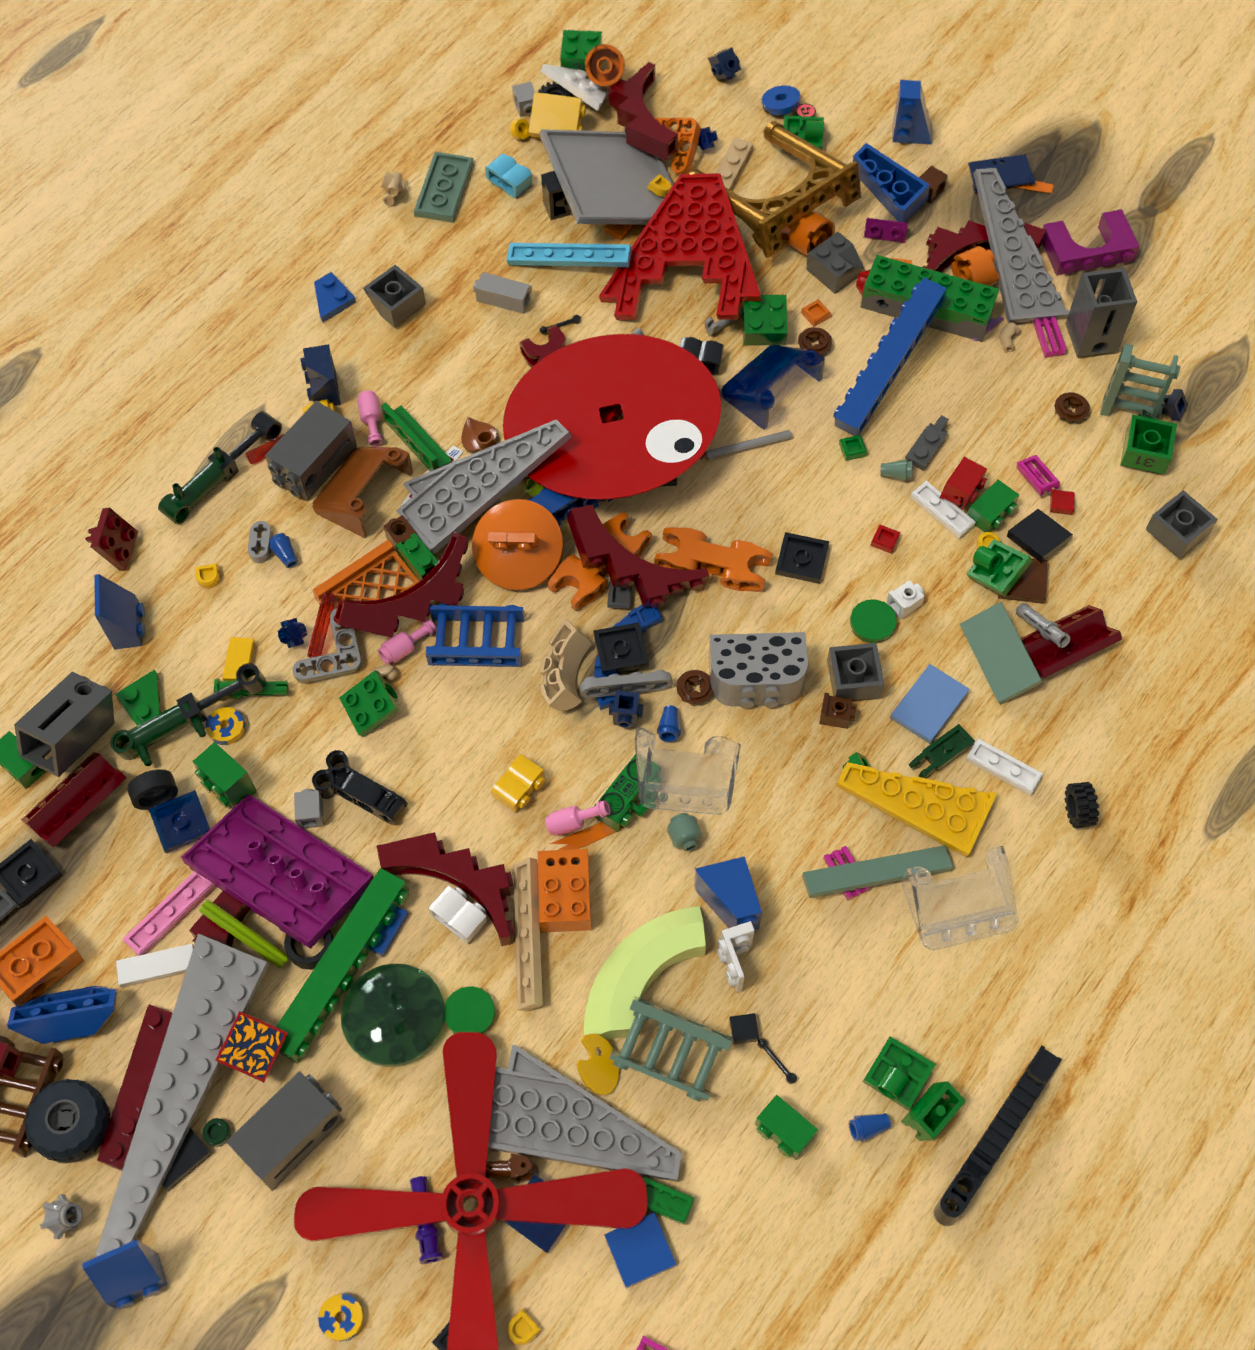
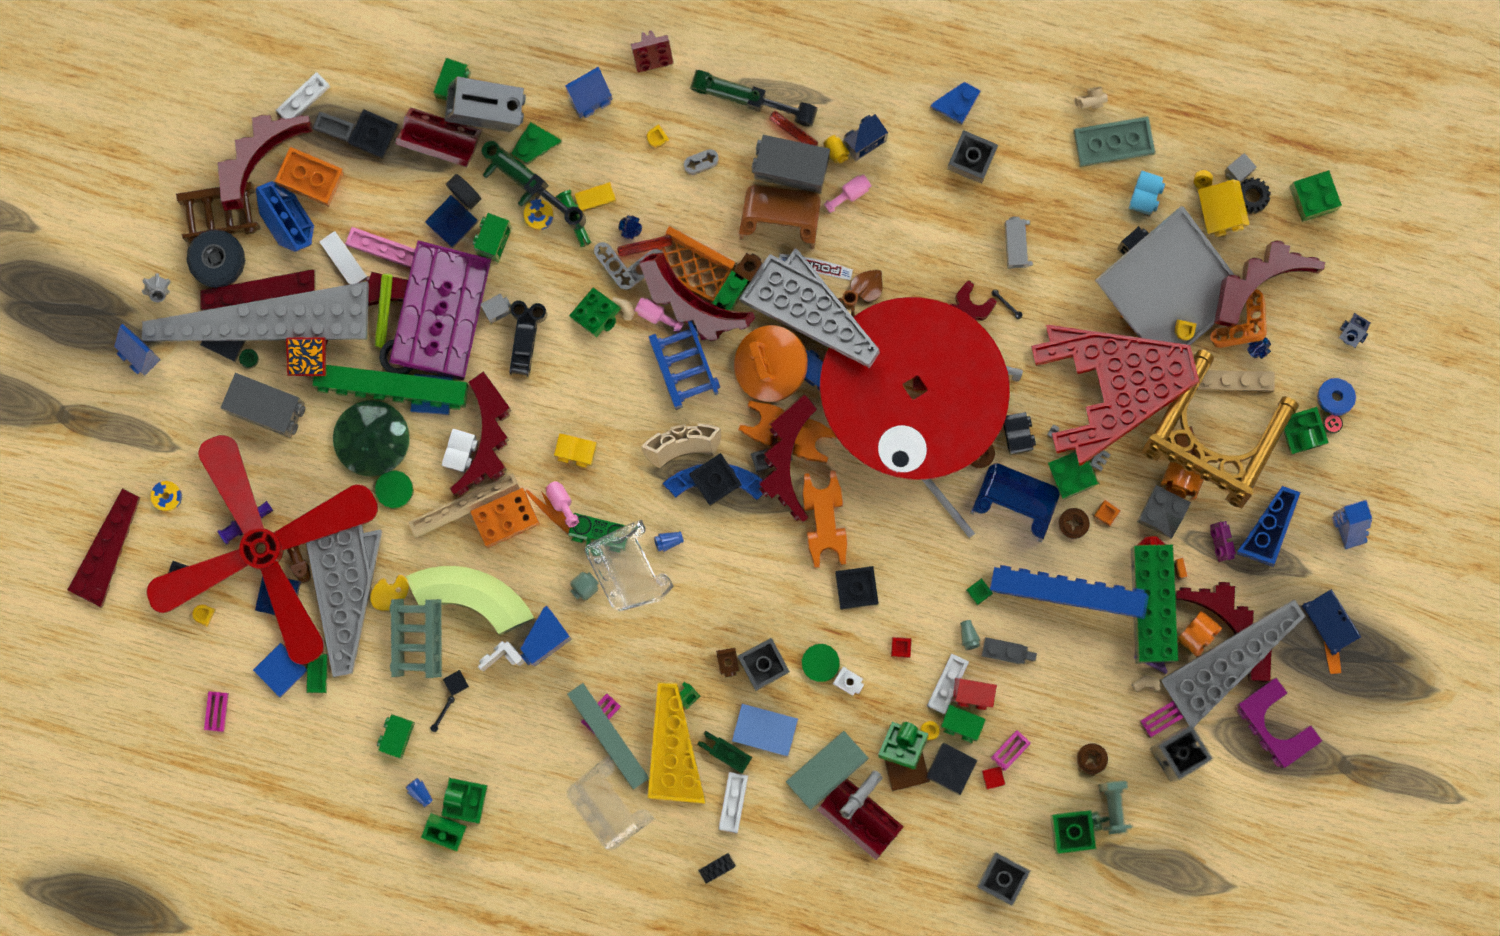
camera: 70 degrees right, 20 degrees up
blue cone [269,533,298,568] -> none
green fence [381,403,452,472] -> none
medium azure plate [507,243,632,267] -> none
white wing [541,64,608,111] -> none
light grey plate [580,670,673,698] -> none
orange brick [585,44,626,86] -> none
dark blue brick [609,690,644,728] -> none
reddish brown gear [676,670,713,705] -> none
light grey brick [708,632,808,708] -> none
reddish brown brick [919,165,948,204] -> none
black piece [934,1045,1062,1226] -> none
dark blue tile [1161,389,1188,421] -> none

